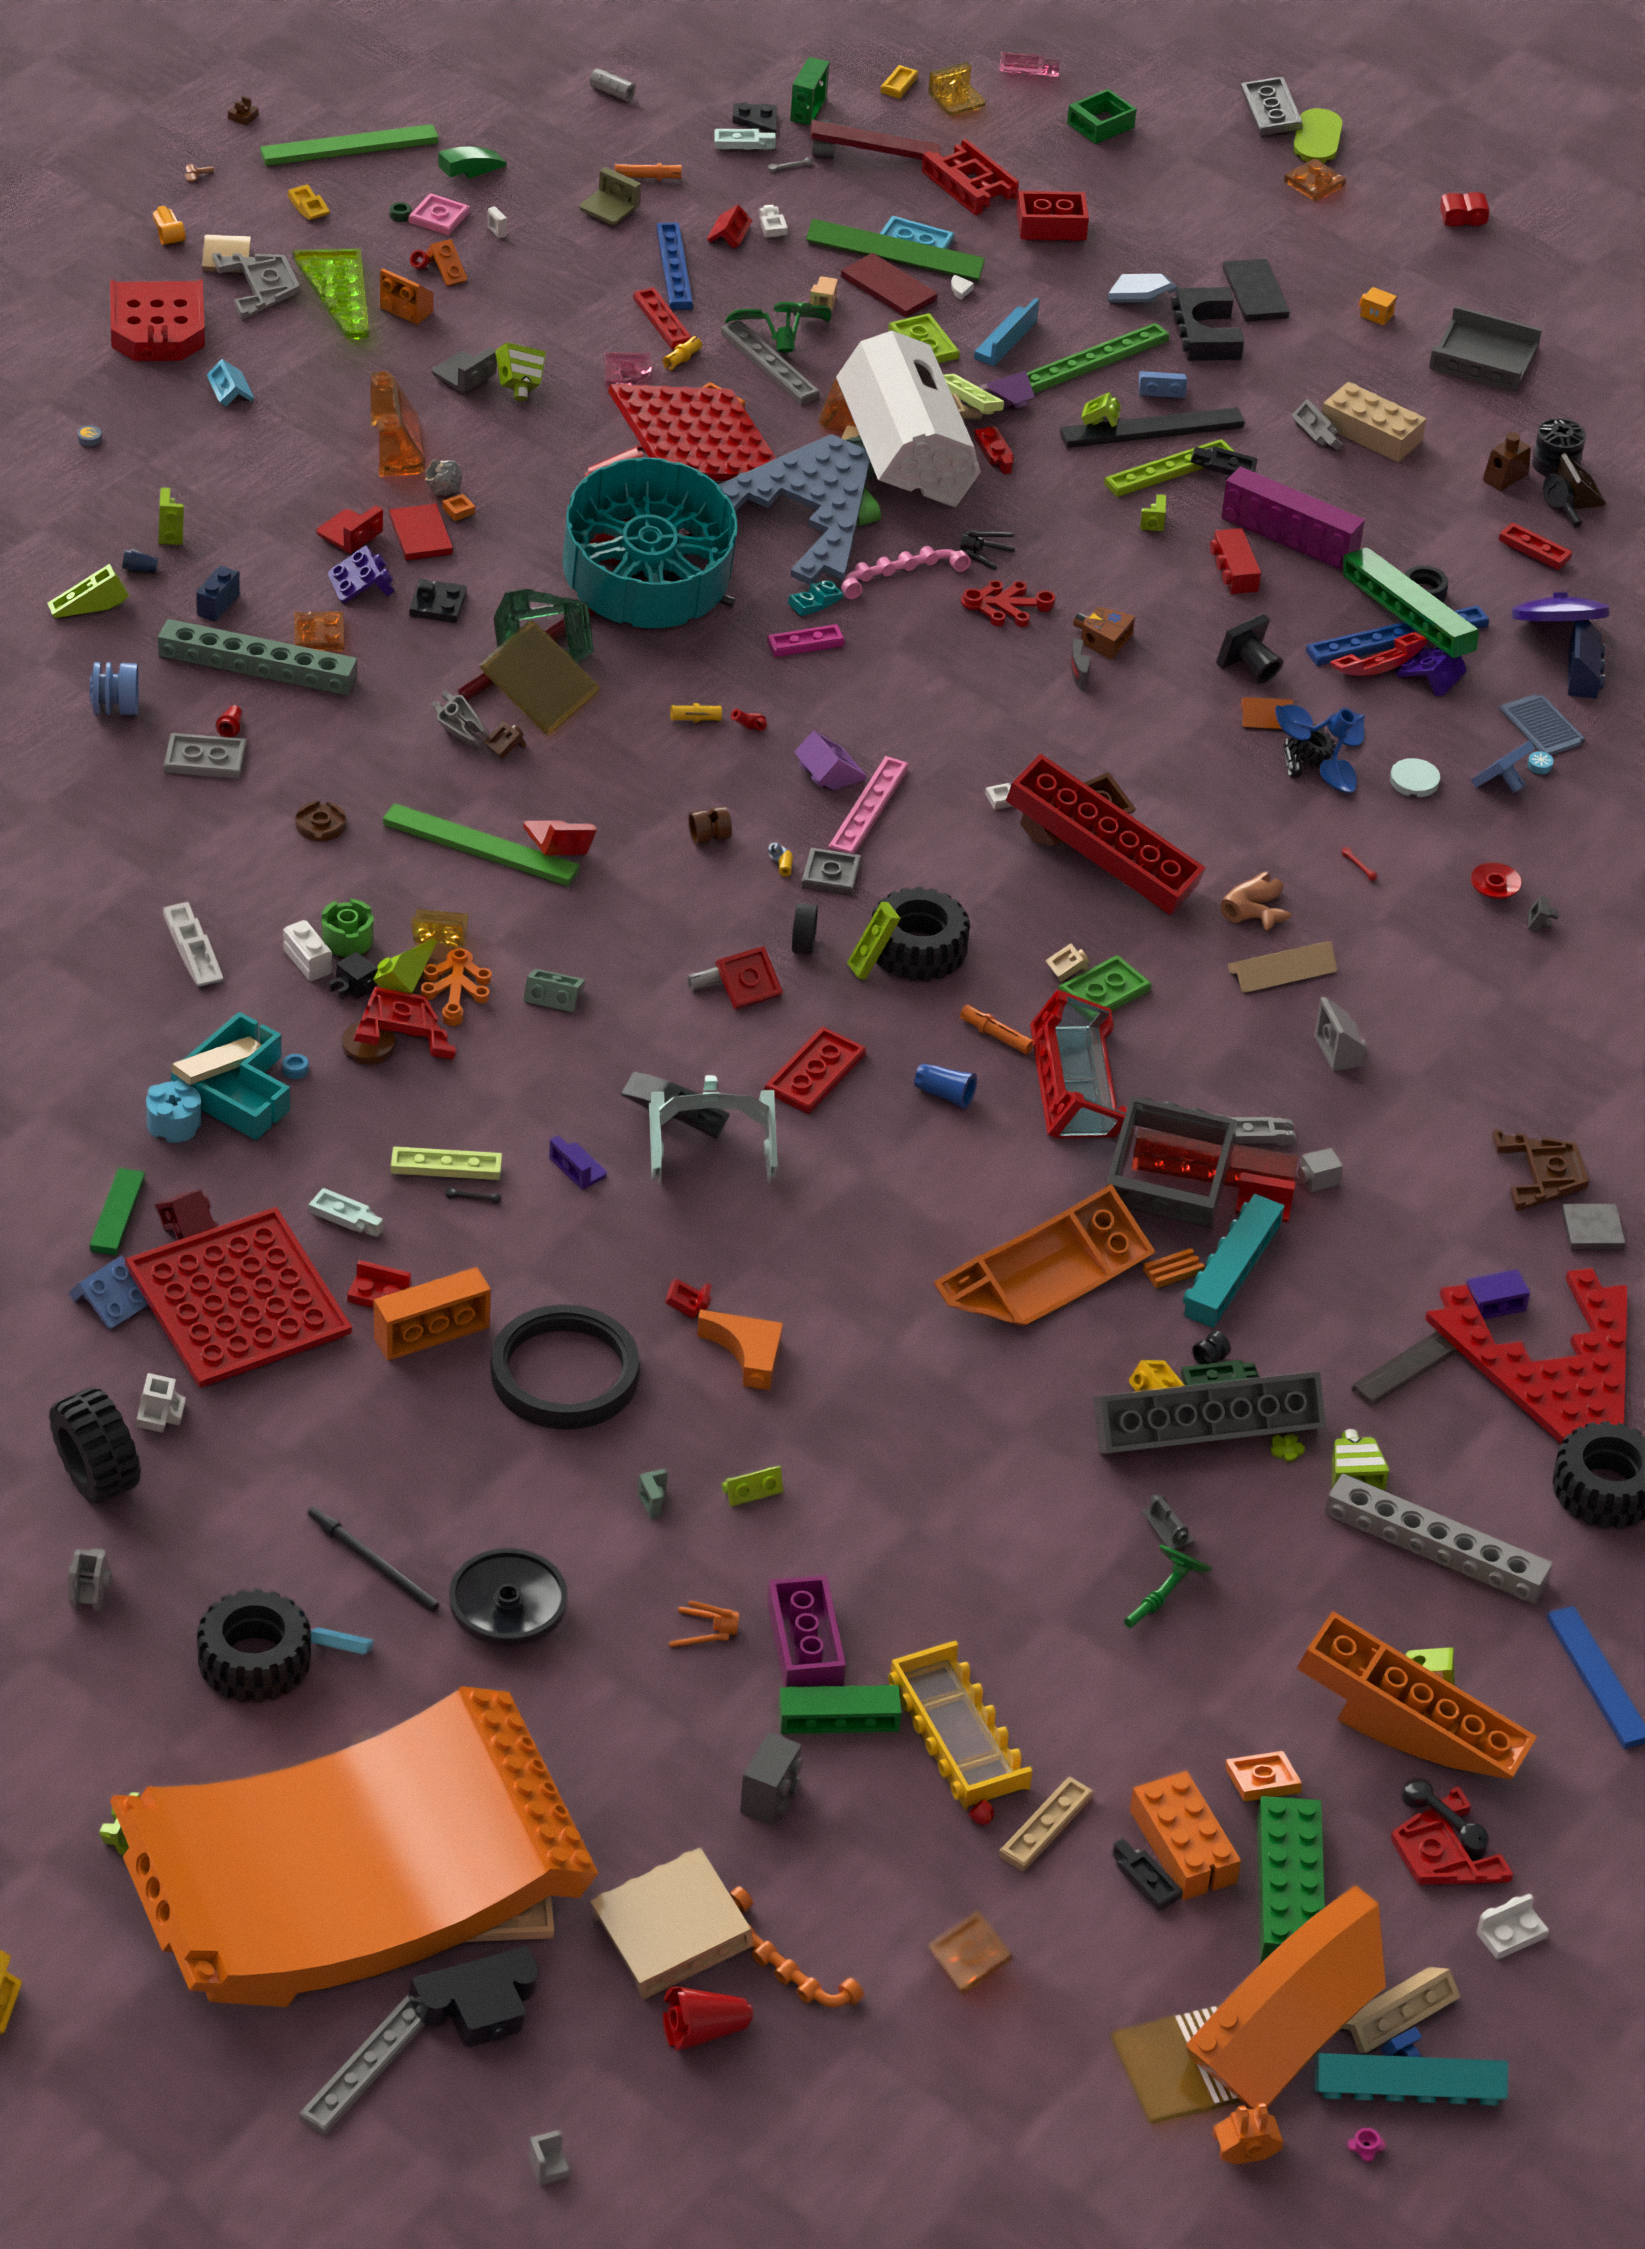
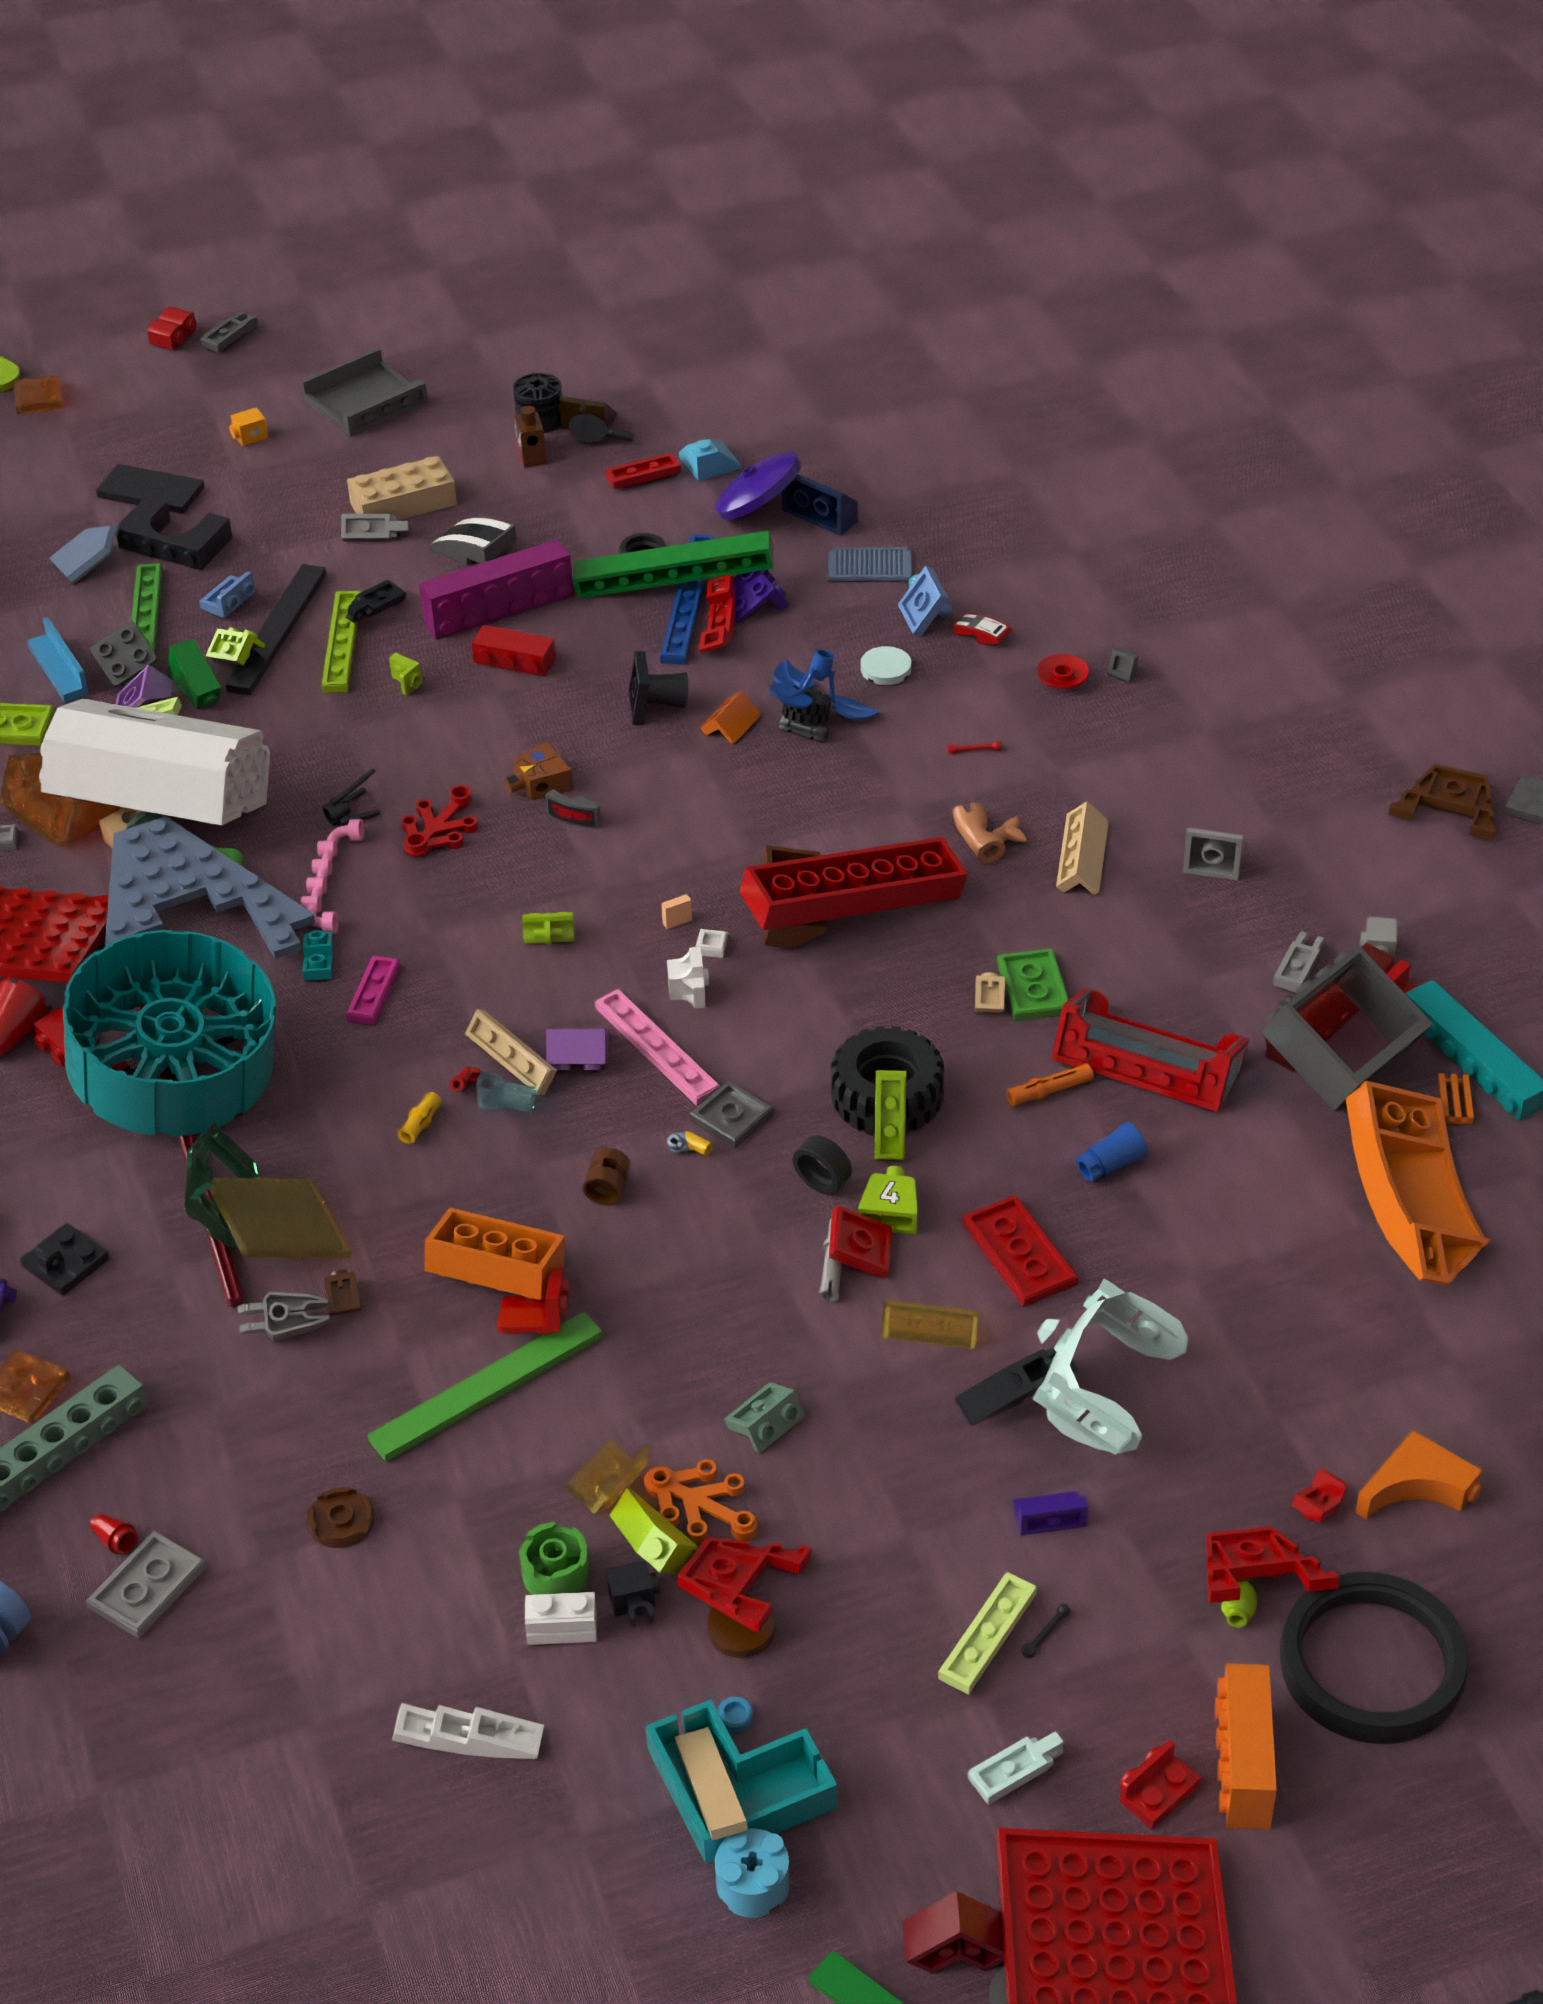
camera: 55 degrees left, 0 degrees up
none -> dark grey bracket [89,620,157,687]
none -> green slope [168,638,221,709]
none -> dark grey hinge [200,312,258,352]
none -> orange brick [424,1207,565,1300]
none -> slope [429,517,516,565]
none -> tan tile [465,1009,557,1095]
none -> clear light blue piece [477,1072,537,1112]
none -> lime hips [522,912,575,945]
none -> light nougat tile [661,894,692,929]
none -> white brick [667,947,709,1008]
none -> medium azure slope [679,439,741,481]
none -> lime torso [858,1166,917,1235]
none -> clear yellow slope [881,1300,979,1349]
none -> slope [952,613,1012,644]
none -> red wing [1206,1526,1339,1603]
none -> lime plant [1221,1578,1257,1628]

